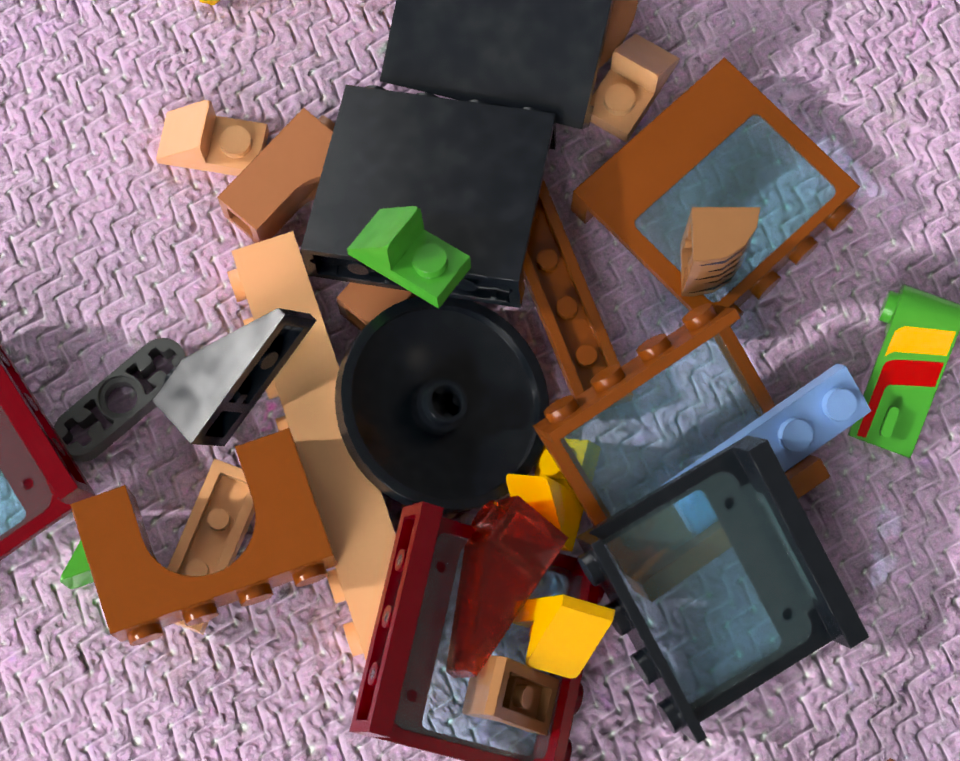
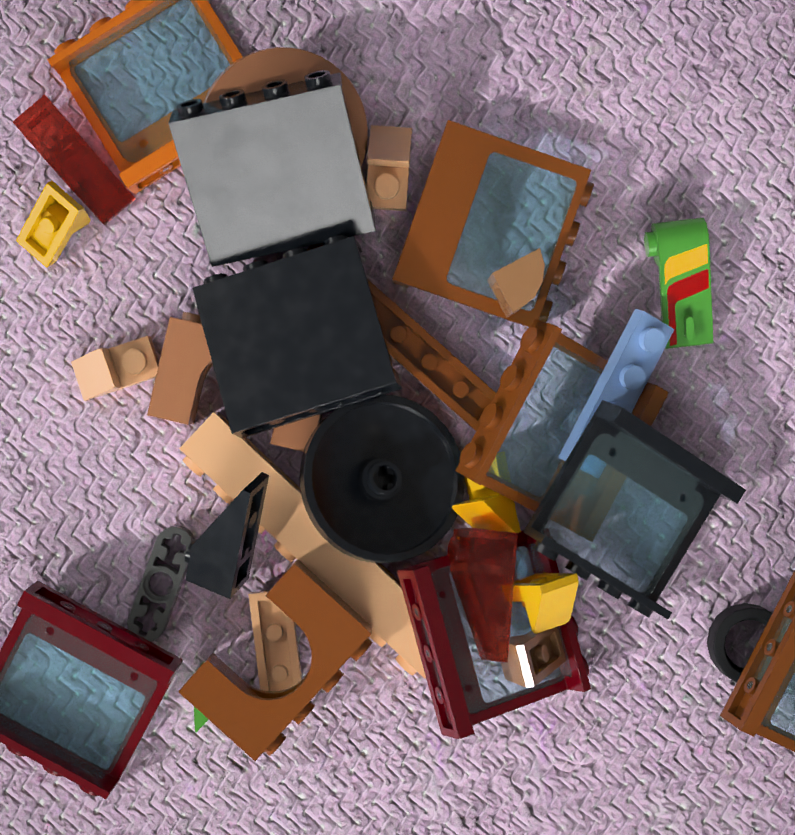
camera: 30 degrees left, 15 degrees up
bright green slope [347,206,471,309] -> none

